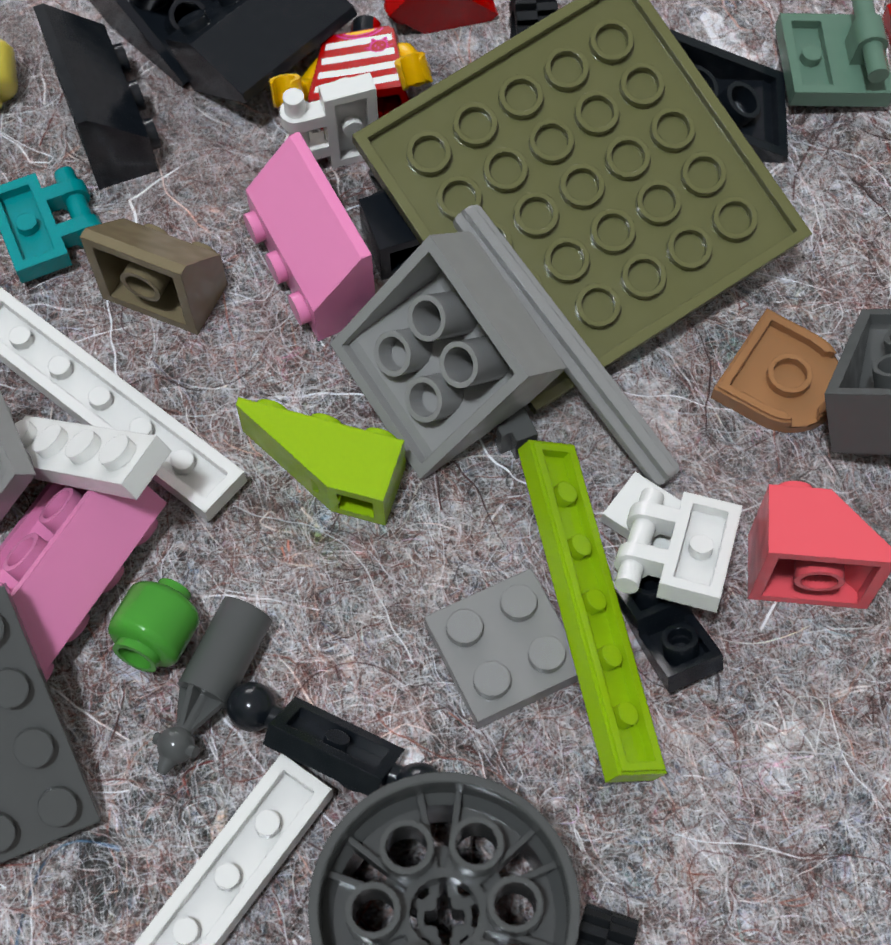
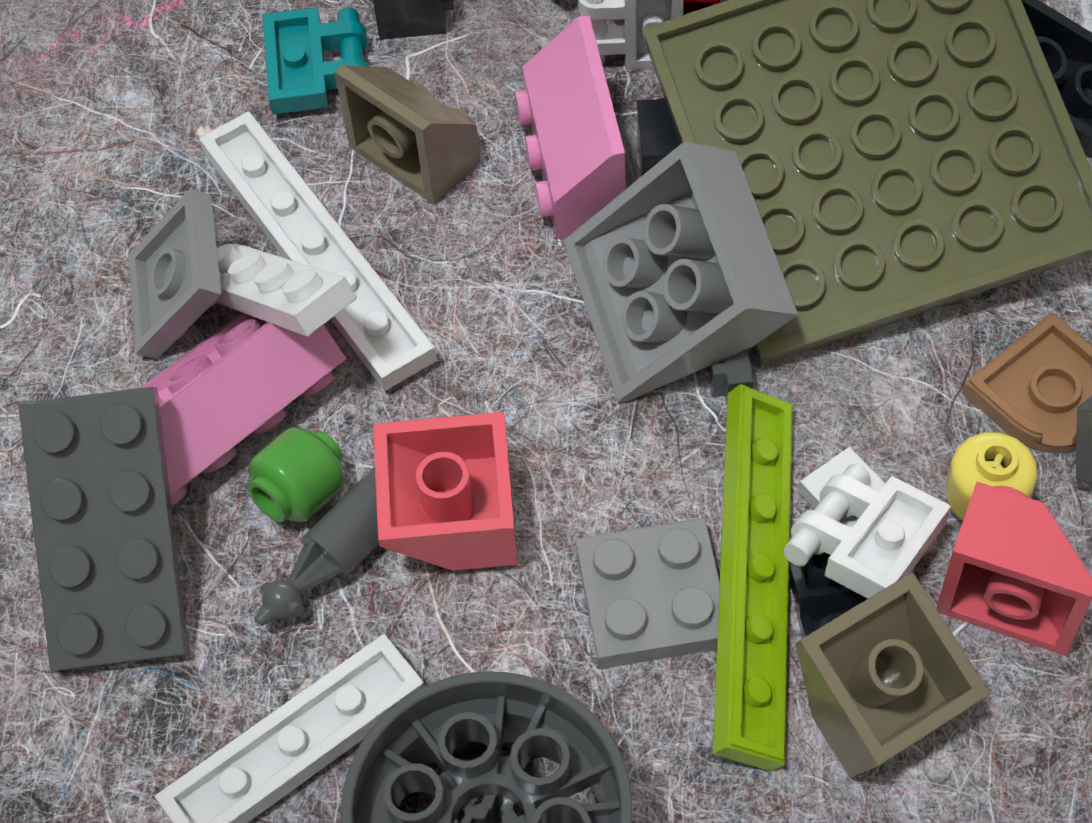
camera: 20 degrees right, 5 degrees down
black plate [227,682,438,796] -> none
lime slope [236,397,406,526] -> none
light grey axle [453,204,680,486] -> none
none -> coral slope [373,412,518,571]
none -> dark tan slope [796,572,991,778]
none -> light yellow head [945,432,1038,521]

